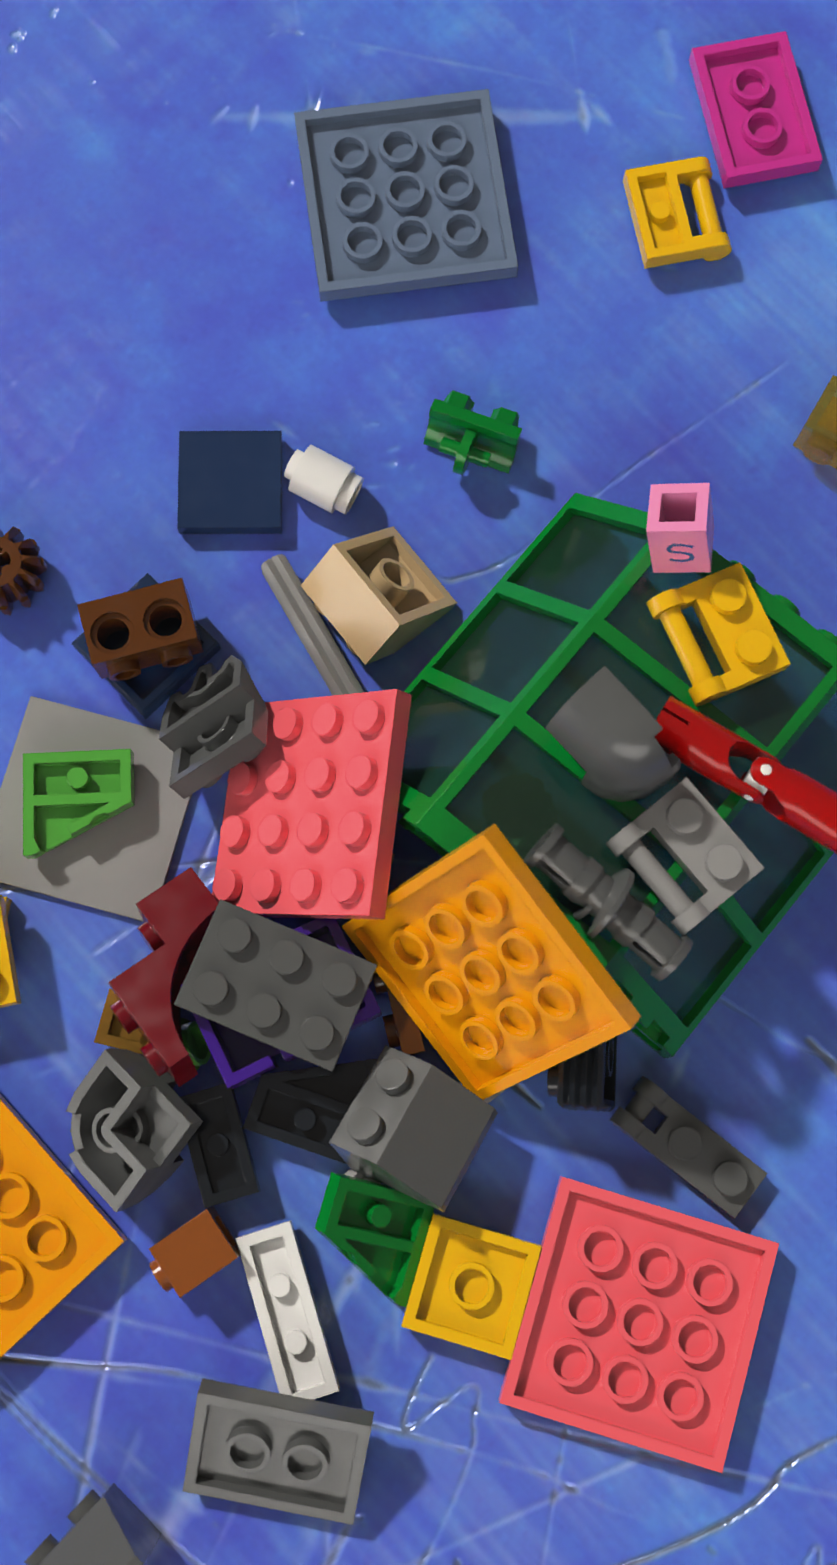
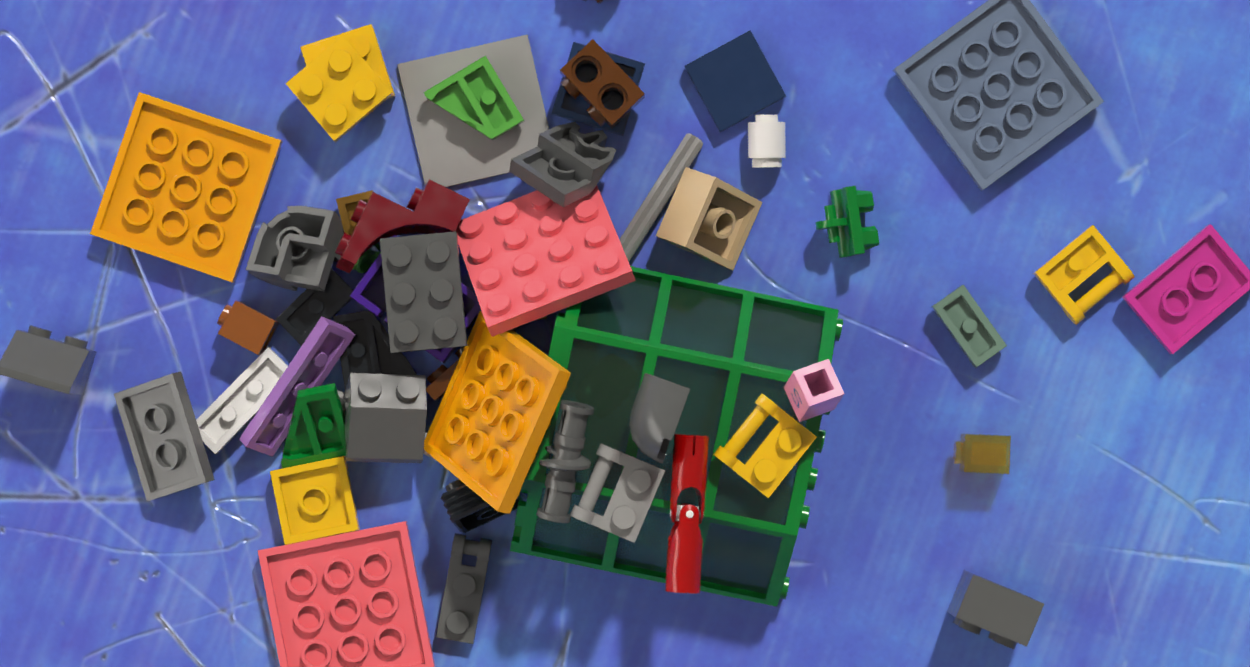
camera: 65 degrees right, 10 degrees up
none -> medium lavender plate [239,317,355,457]
none -> sand green plate [931,285,1007,368]

